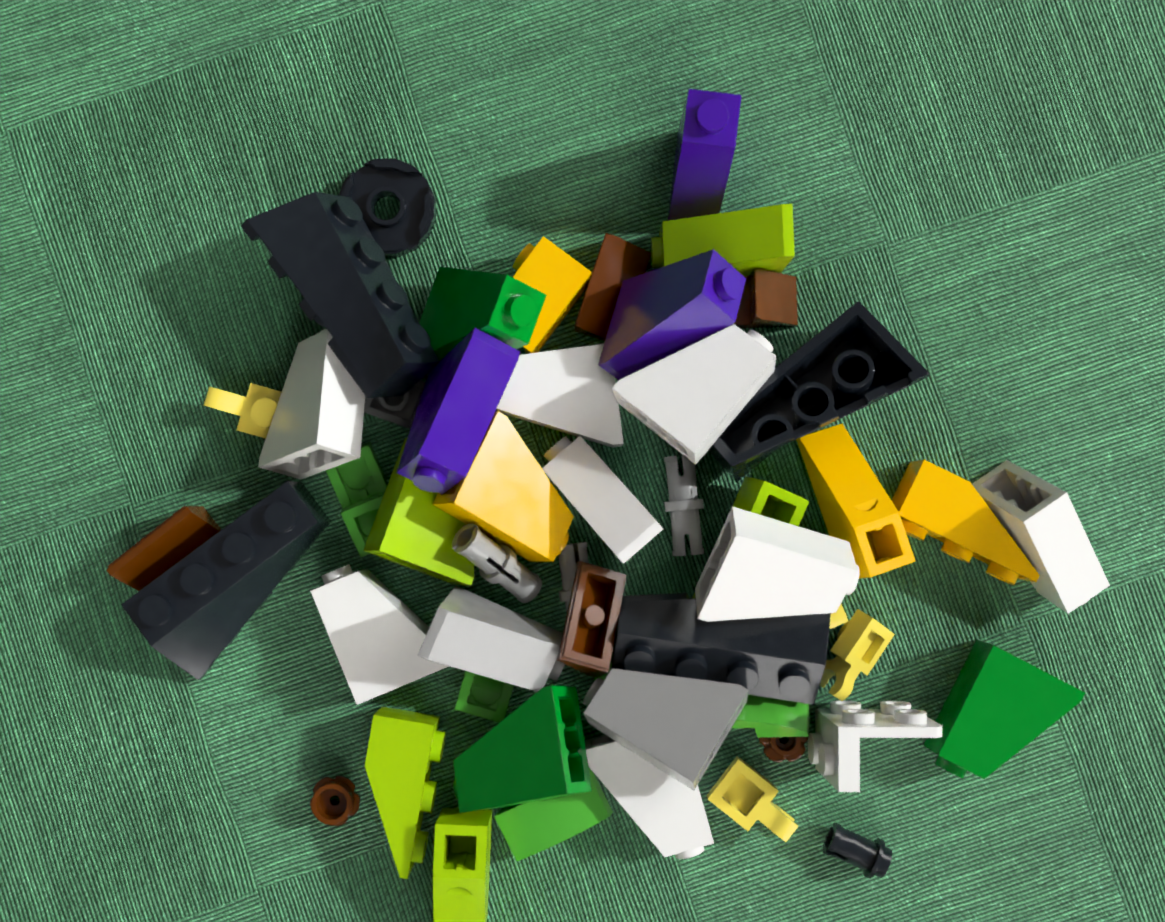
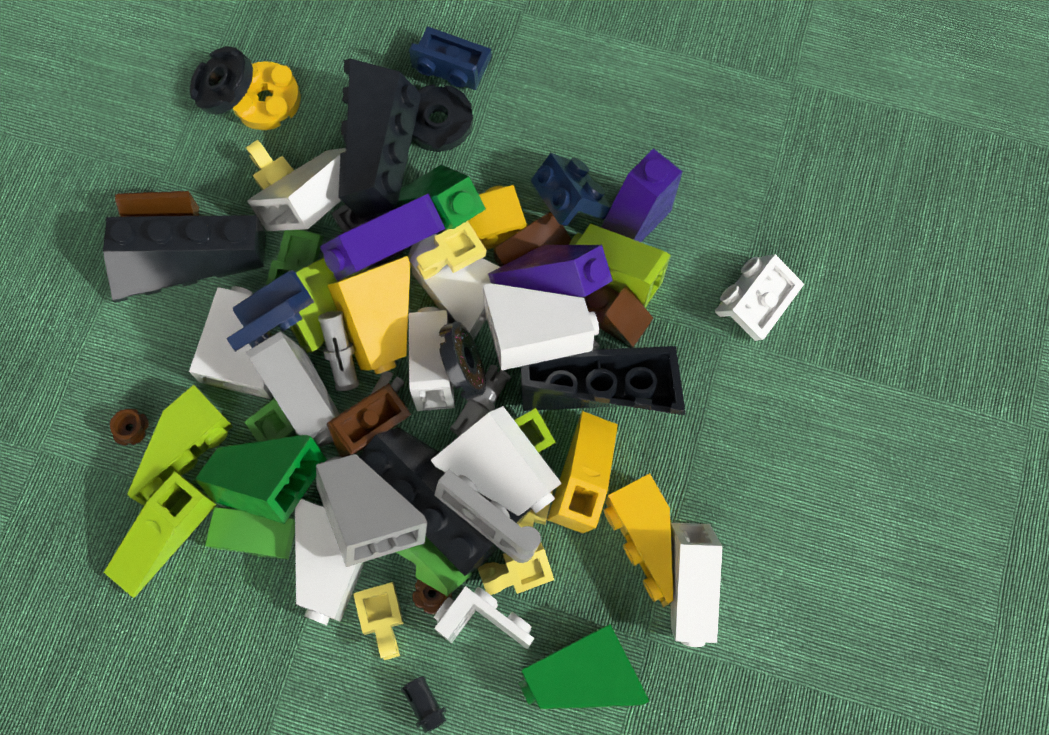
camera: 35 degrees right, 15 degrees down
none -> black tile [190,46,253,115]
none -> dark blue bracket [226,270,314,352]
none -> yellow plate [232,61,301,130]
none -> dark blue bracket [409,26,492,90]
none -> light yellow plate [416,221,486,280]
none -> light grey plate [435,469,541,563]
none -> tile [439,321,486,399]
none -> dark blue bracket [531,153,611,226]
none -> white bracket [715,254,804,341]

